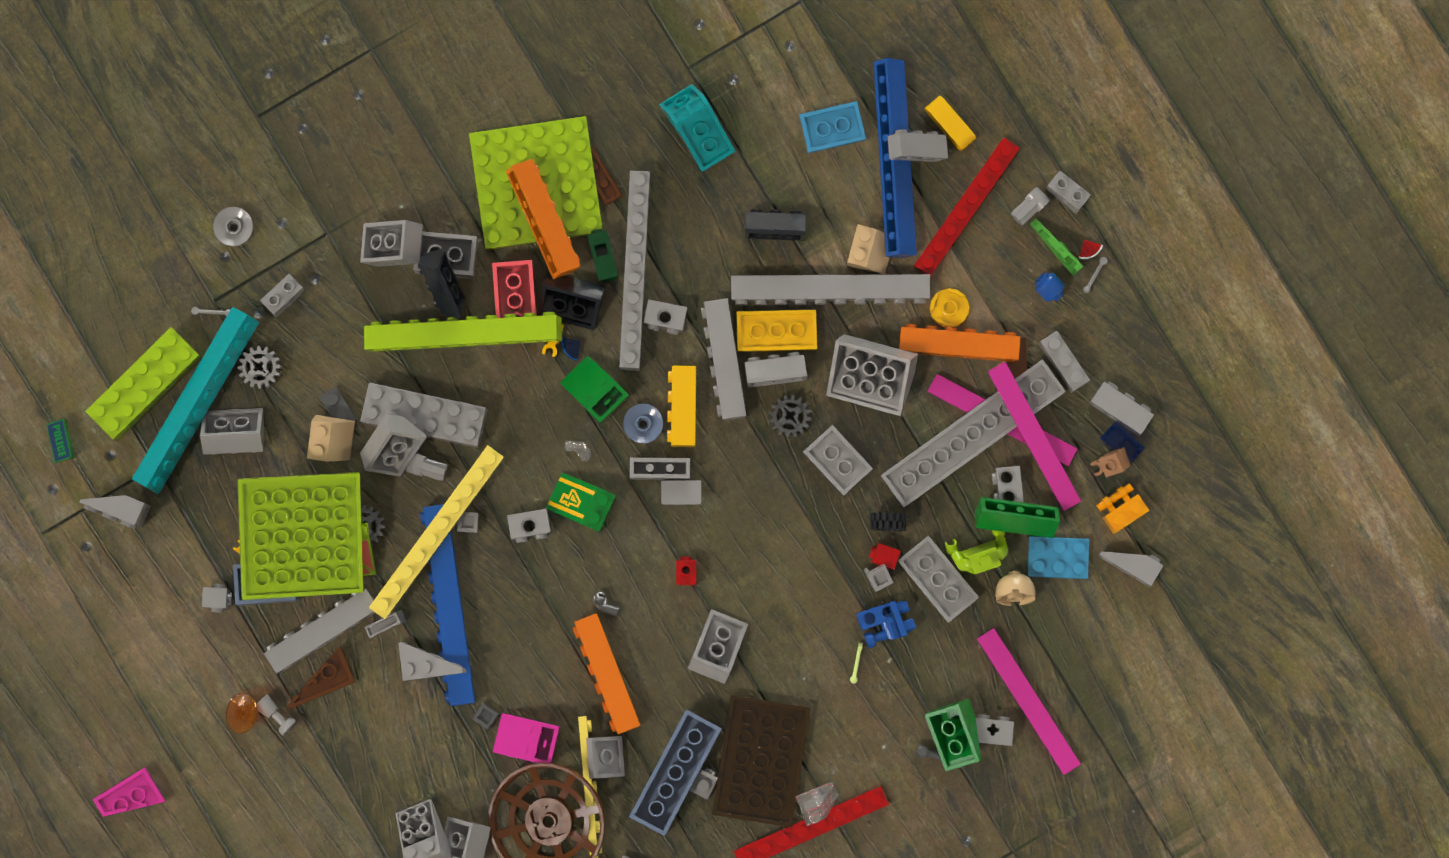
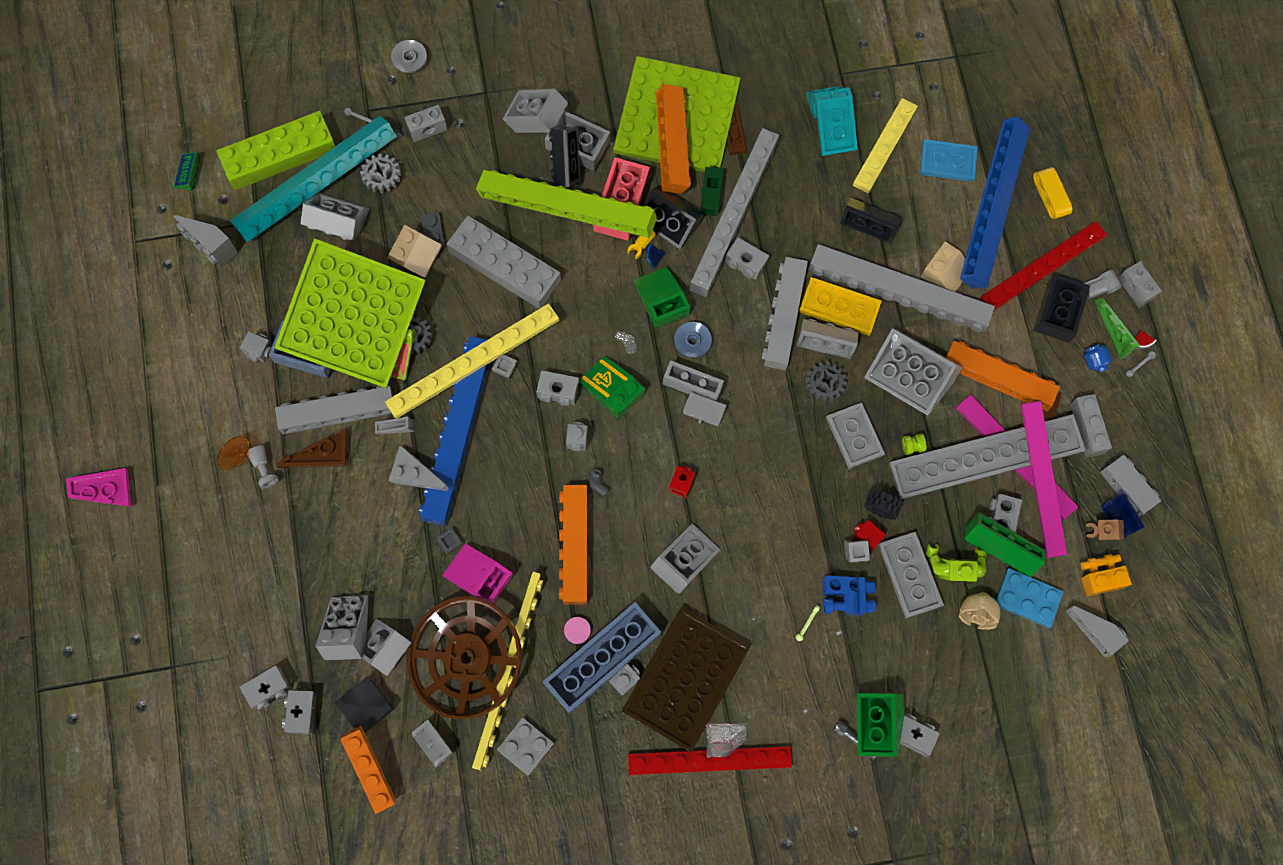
camera: 15 degrees right, 10 degrees down
light grey slope [360,414,426,477] -> none
light grey piece [405,453,448,481] -> none
light grey plate [586,736,625,779] -> none
yellow brick [667,366,696,447] -> none
light grey brick [887,130,948,162] -> none
yellow tile [930,288,970,328] -> none
dark pink tile [977,628,1080,775] -> none
none -> bright pink piece [564,617,591,644]
none -> light grey brick [566,422,588,451]
none -> light yellow plate [852,98,918,194]
none -> lime wheel [902,433,926,455]
none -> black brick [1033,274,1090,343]

